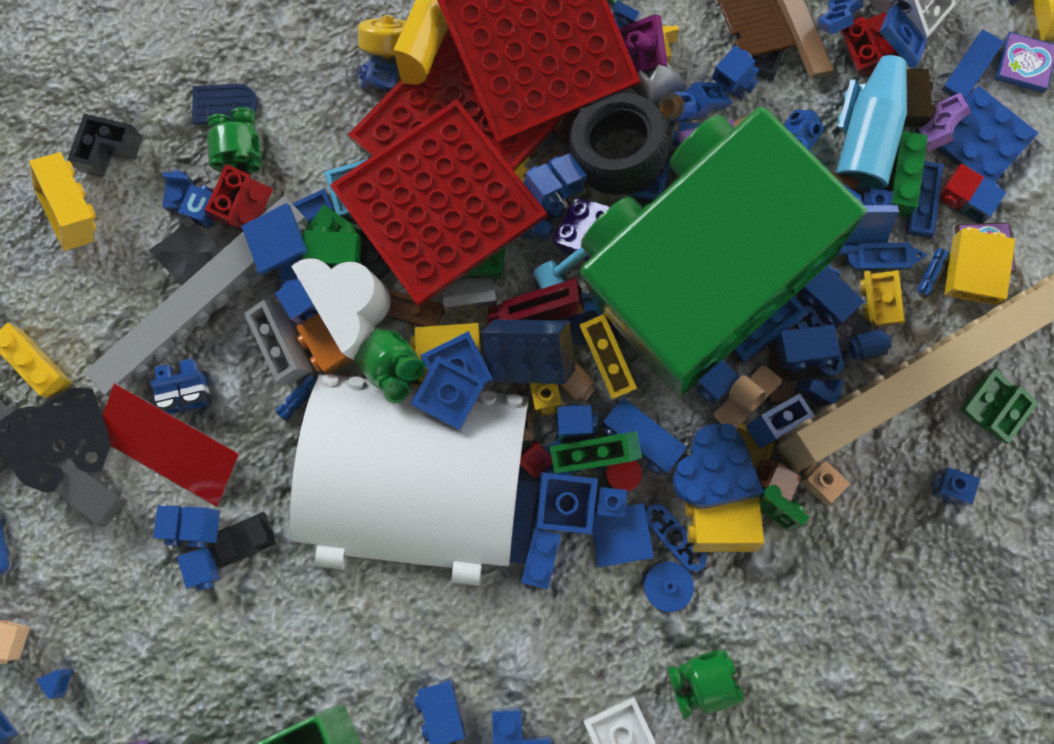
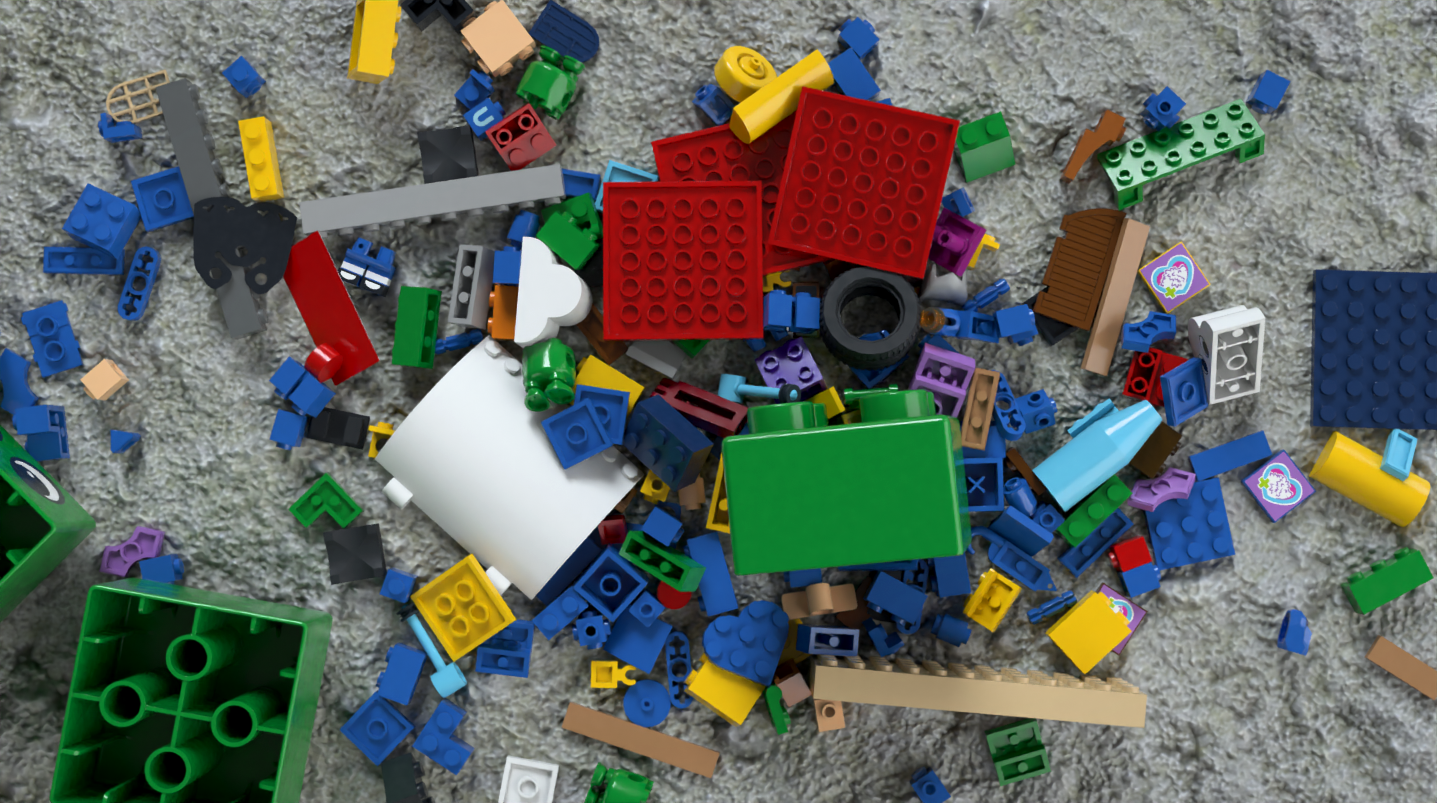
camera: 30 degrees right, 10 degrees up
blue tile [241,203,308,275] -> none
none -> green plate [288,473,364,529]
none -> red piece [304,343,343,382]
none -> black brick [323,523,387,585]
none -> yellow bracket [368,421,396,458]
none -> blue brick [380,568,418,603]
none -> green brick [392,286,442,369]
none -> medium azure piece [396,603,467,698]
none -> yellow plate [410,554,517,662]
none -> light nougat brick [461,0,536,77]
none -> blue slope [475,619,535,678]
none -> medium nougat tile [562,701,720,778]
none -> blue brick [572,610,611,650]
none -> yellow plate [591,660,636,688]
none -> blue axle [962,279,1010,312]

